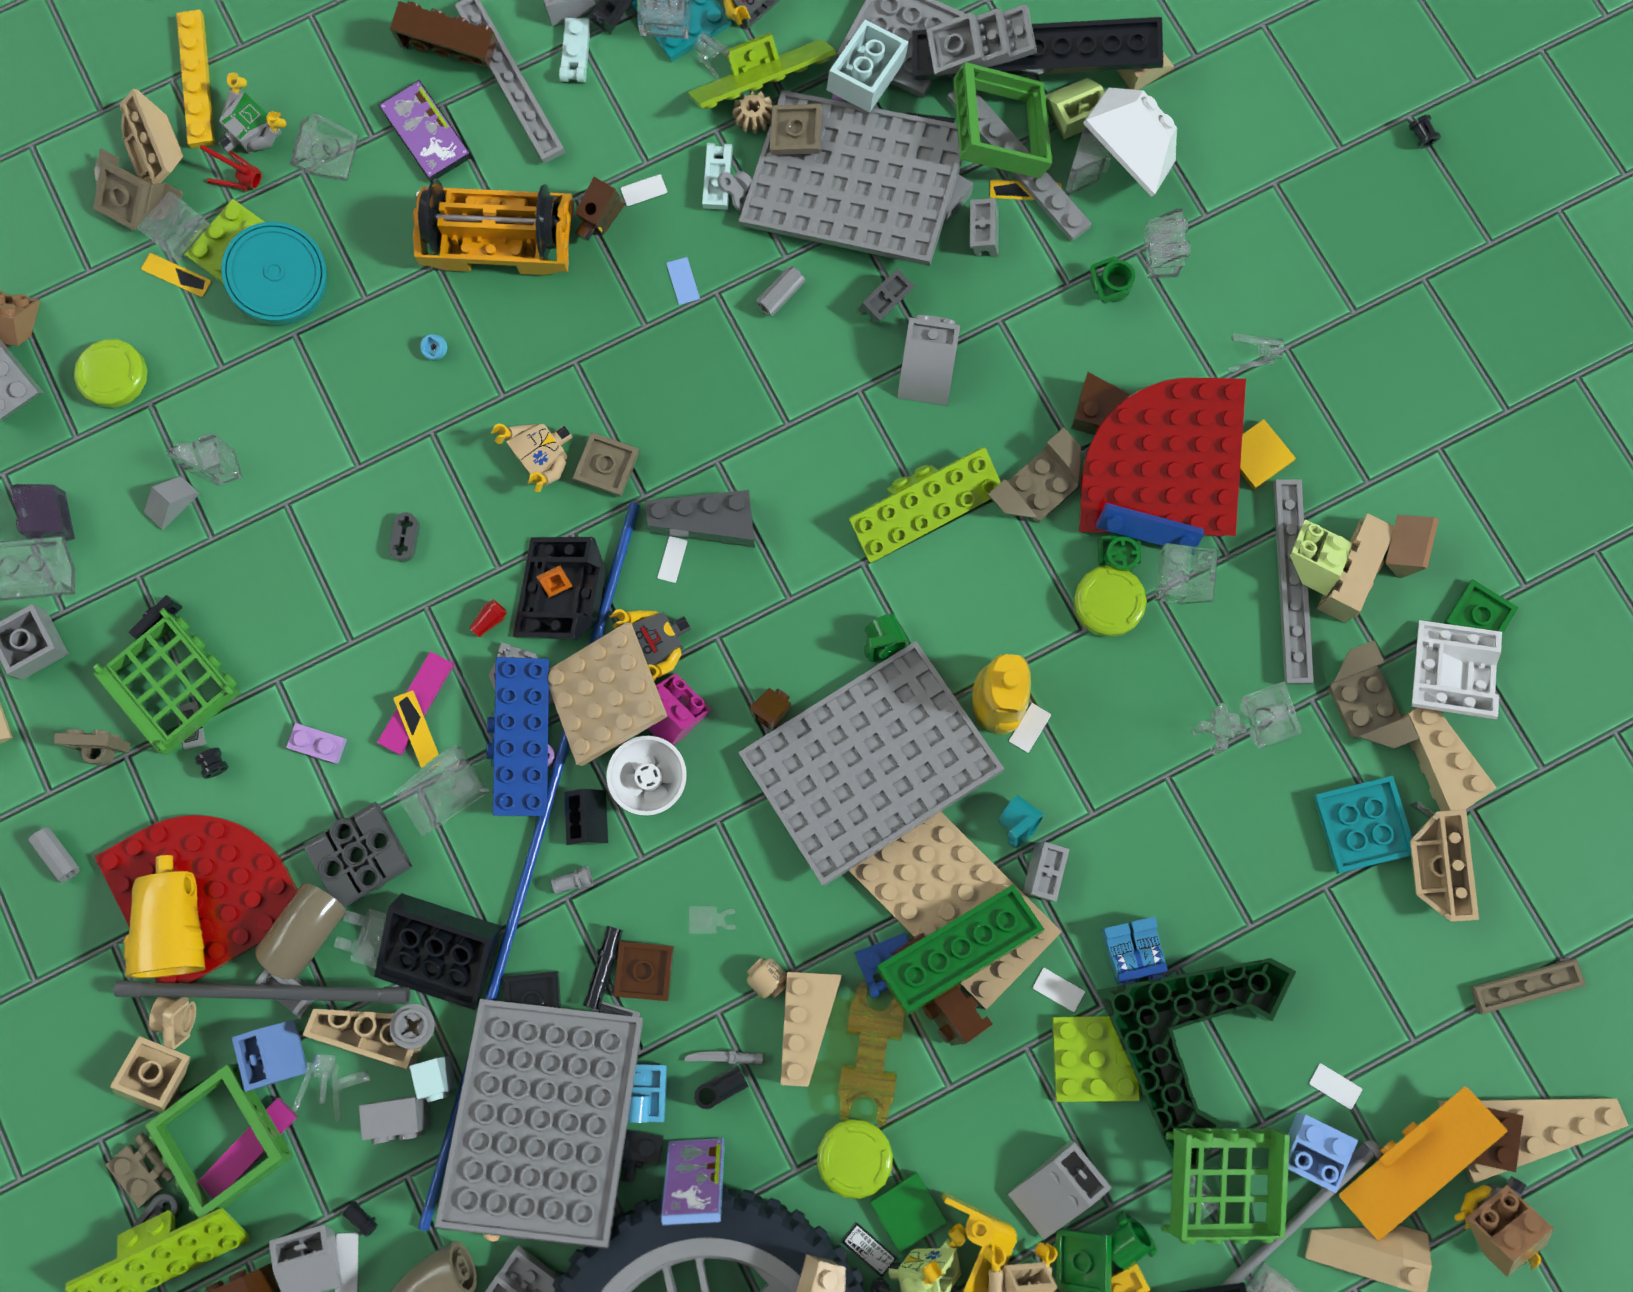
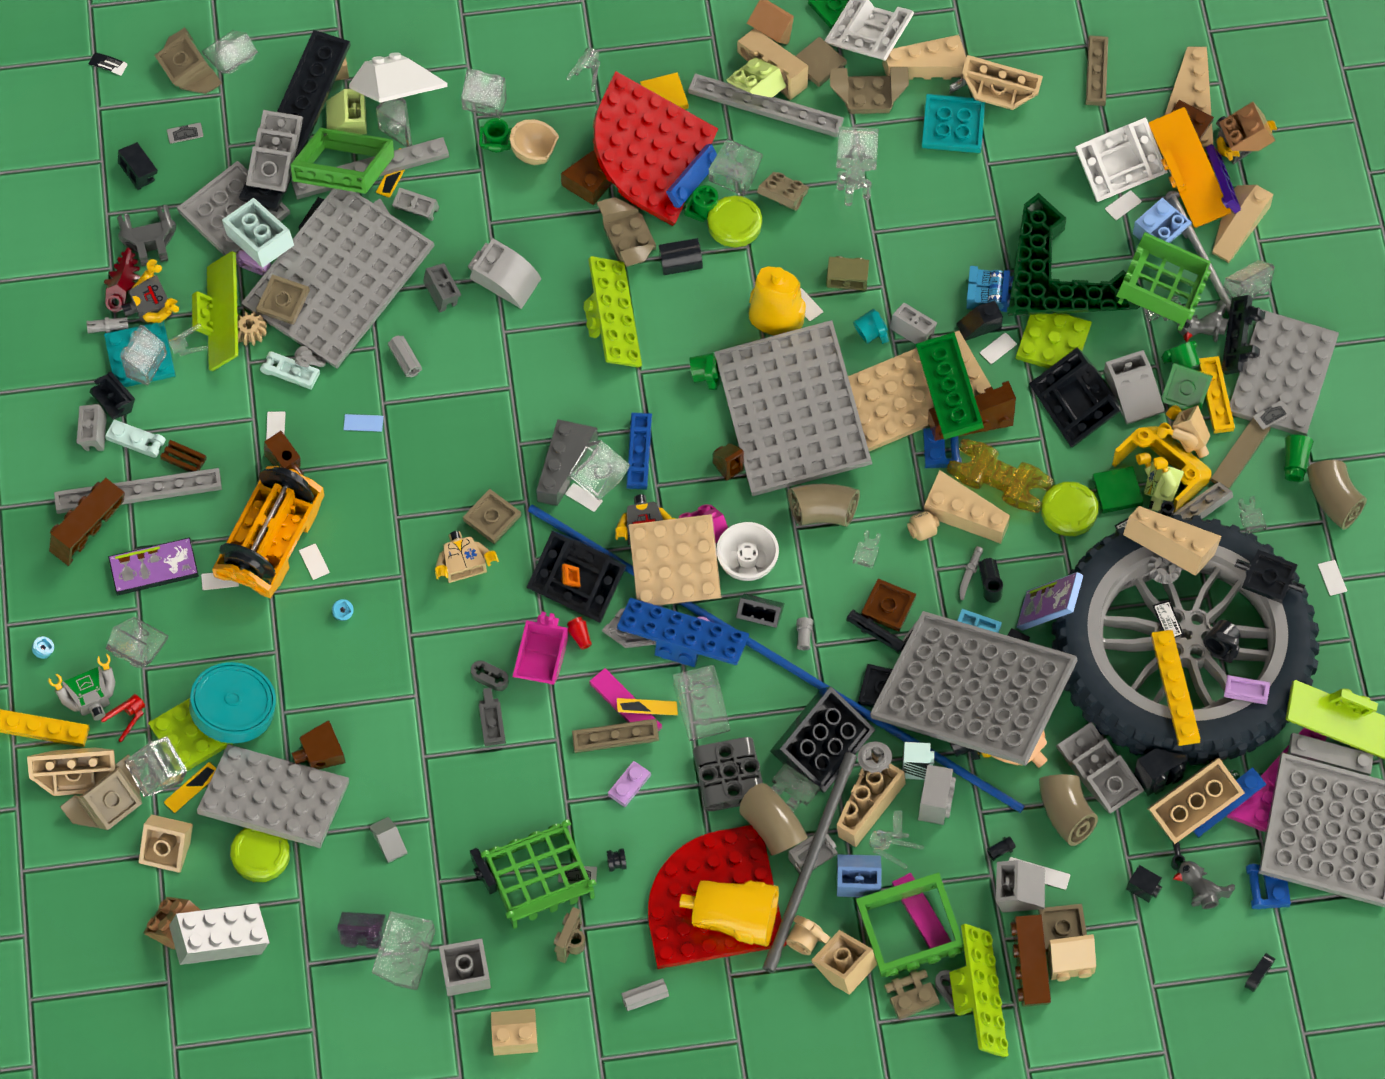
camera: 75 degrees left, 15 degrees down
clear slope [166,434,242,486] -> none
none -> medium azure tile [32,637,54,659]
none -> tan slope [139,815,193,873]
none -> reddish brown tile [160,440,207,472]
none -> light grey plate [197,744,349,848]
none -> reddish brown torso [291,720,346,769]
none -> white sticker [299,544,330,580]
none -> dark grey hinge [479,688,506,746]
none -> tan cylinder [509,119,559,166]
none -> dark pink piece [512,611,568,685]
none -> clear slope [569,440,630,500]
none -> dark tan tile [572,719,659,753]
none -> blue plate [627,413,652,490]
none -> black brick [659,238,703,275]
none -> dark tan plate [757,172,809,211]
none -> dark tan brick [788,484,860,527]
none -> dark tan tile [795,37,847,87]
none -> olive brick [827,256,869,291]
none -> black slope [956,300,1003,341]
none -> black slope [1029,347,1121,448]
none -> white slope [1075,118,1168,202]
none -> dark grey animal [1177,300,1229,343]
none -> dark purple plate [1206,144,1241,213]

